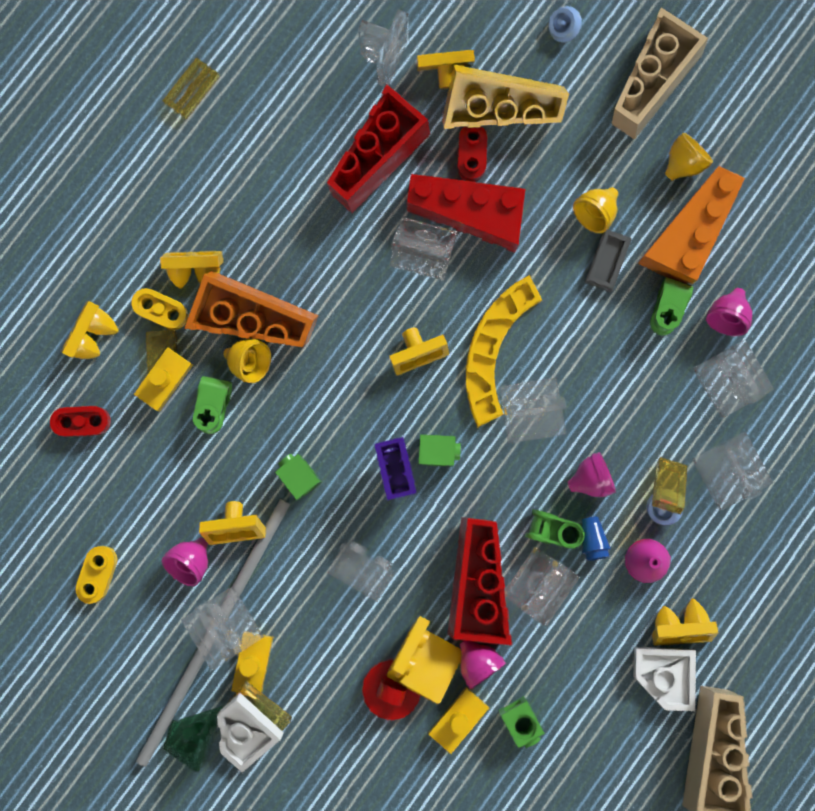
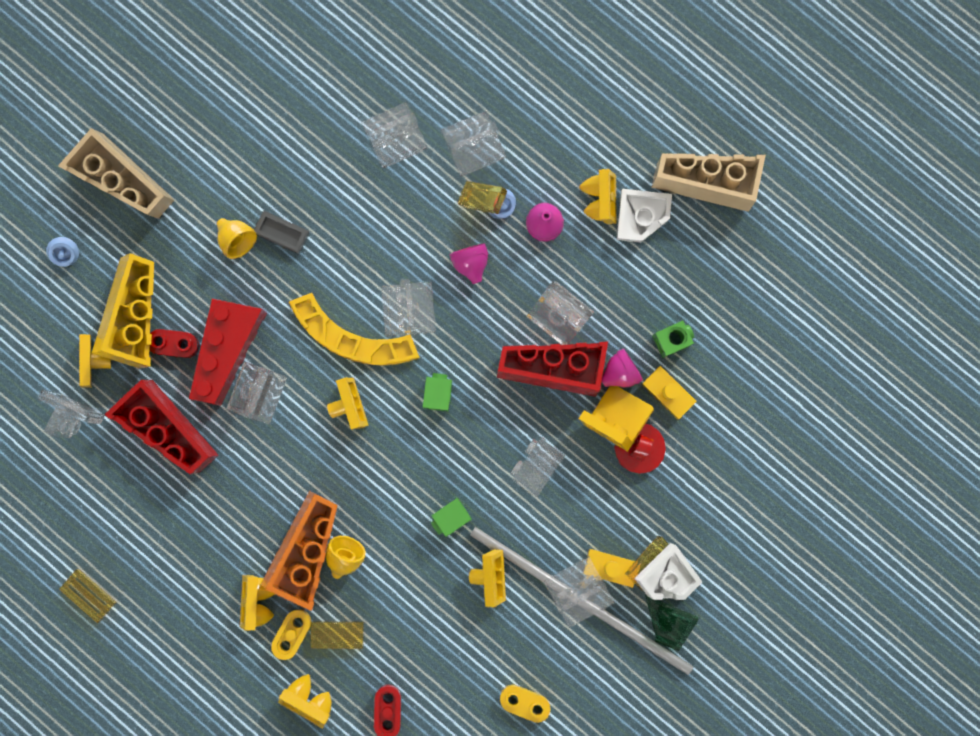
camera: 90 degrees left, 0 degrees up
yellow tile [133,347,193,412] -> none
dark pink helmet [161,537,208,587] -> none
bright green piece [193,376,232,434] -> none
dark purple torso [374,437,417,500] -> none
bright green piece [525,509,584,548] -> none
blue cone [581,517,611,561] -> none
orange wedge [637,166,745,285] -> none
bright green piece [650,277,694,336] -> none
yellow helmet [665,133,713,181] -> none
dark pink helmet [706,288,752,336] -> none

